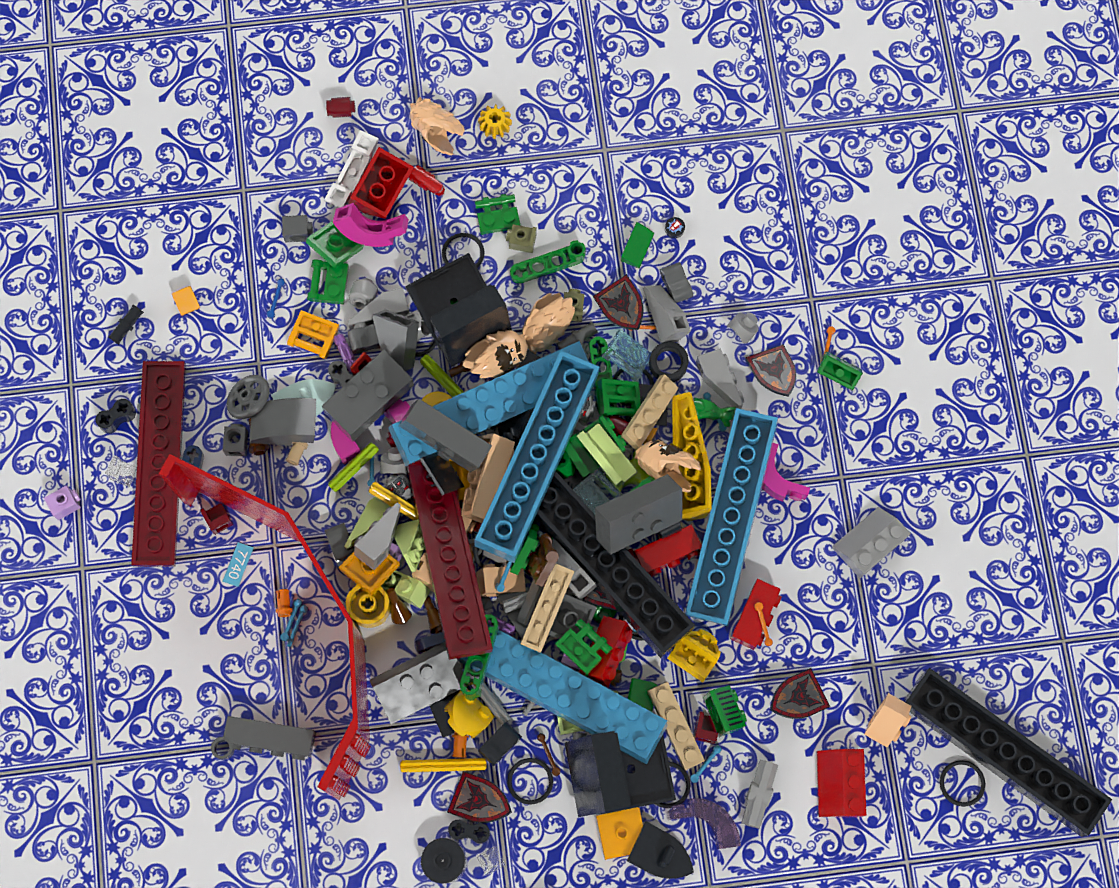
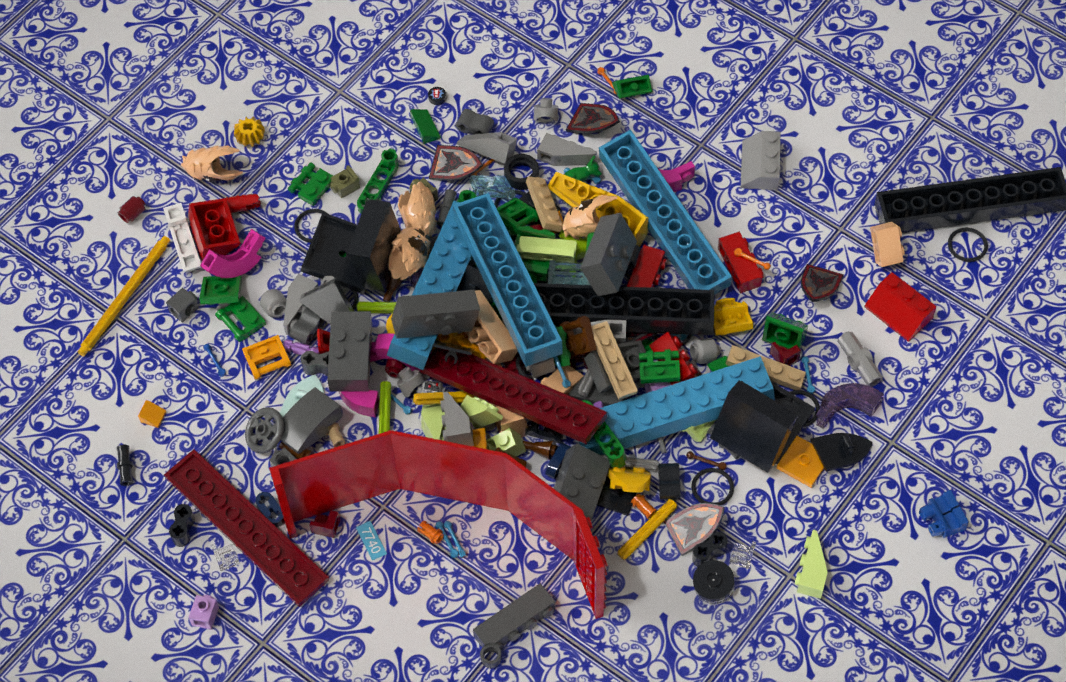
camera: 40 degrees left, 15 degrees down
none -> yellow piece [77,236,170,357]
none -> light grey head [690,338,720,364]

